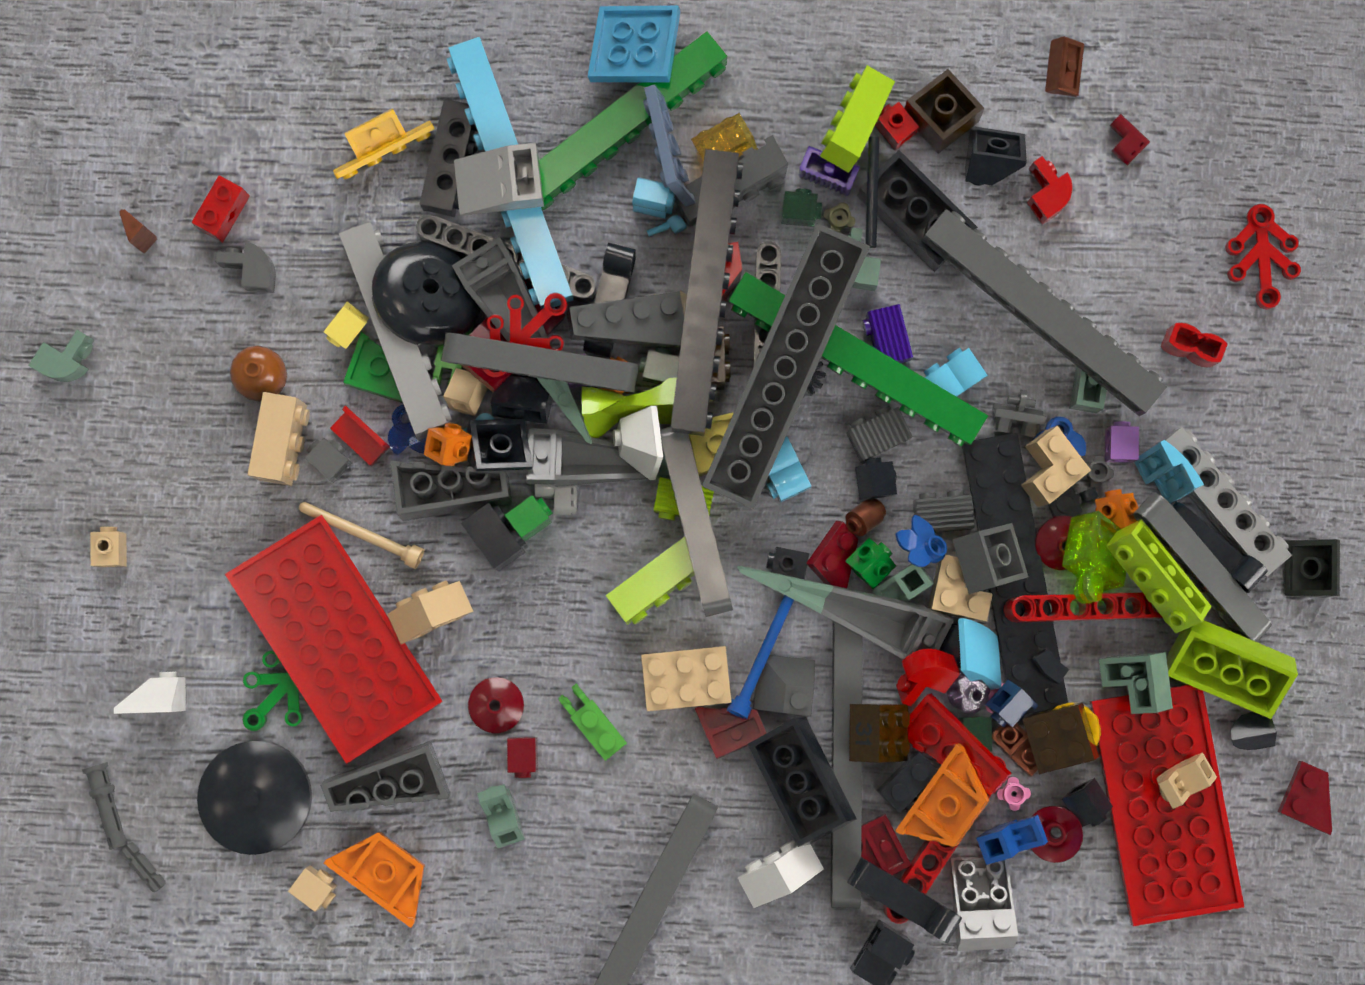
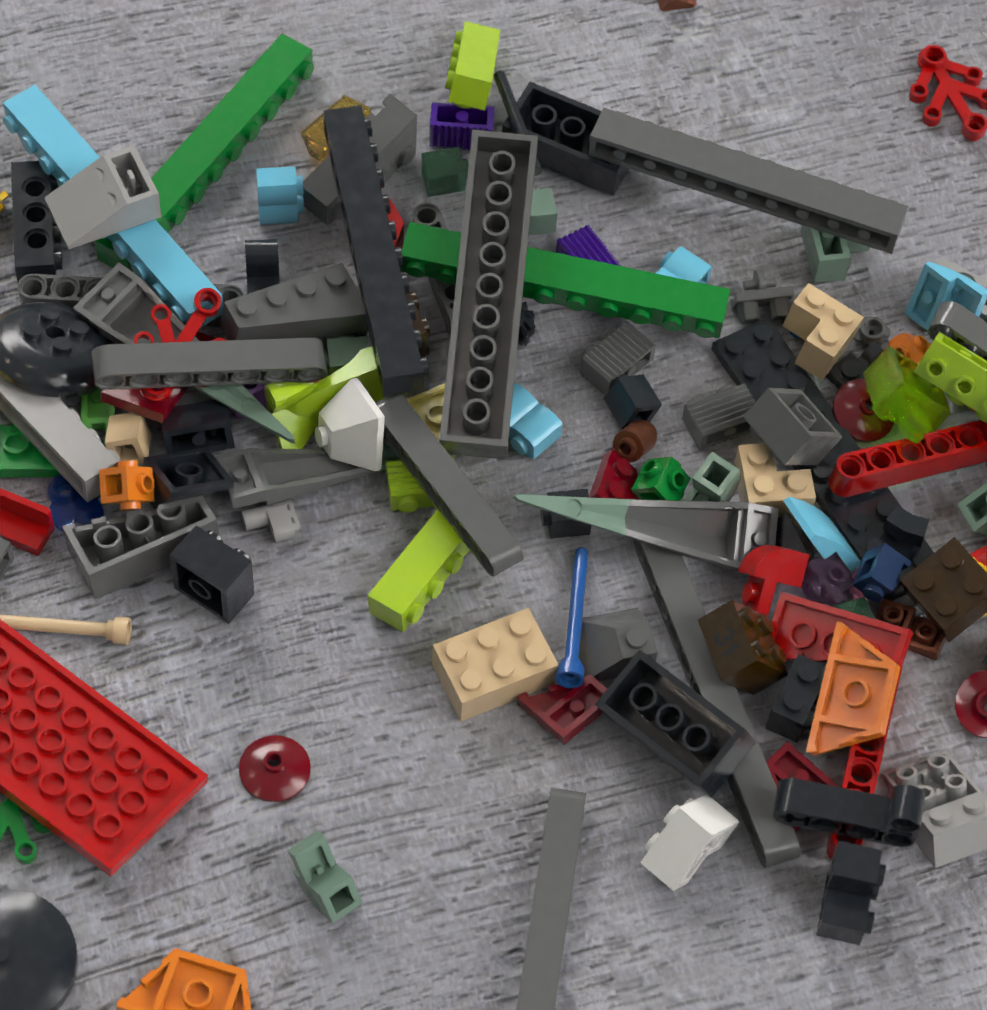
camera: 20 degrees left, 25 degrees down
dark grey wedge [320,740,450,812] -> none
tan brick [387,580,473,644] -> none
green brick [505,495,553,542] -> none
dark red brick [507,737,538,778] -> none
bright green hinge [558,683,627,761] -> none
dark azure plate [588,5,681,82] -> none
sand blue wing [643,84,696,207] -> none
medium azure hand [647,215,687,236] -> none
red brick [875,102,919,150] -> none
blue plate [895,515,947,567] -> none
dark brown brick [905,69,984,154] -> none
black slope [965,126,1027,186] -> none
blue brick [976,815,1048,865] -> none
bright pink plate [997,777,1031,811] -> none
red brick [1027,156,1073,225] -> none
medium lavender brick [1105,421,1139,463] -> none
dark red piece [1110,114,1150,166] -> none
red brick [1160,323,1228,368] -> none

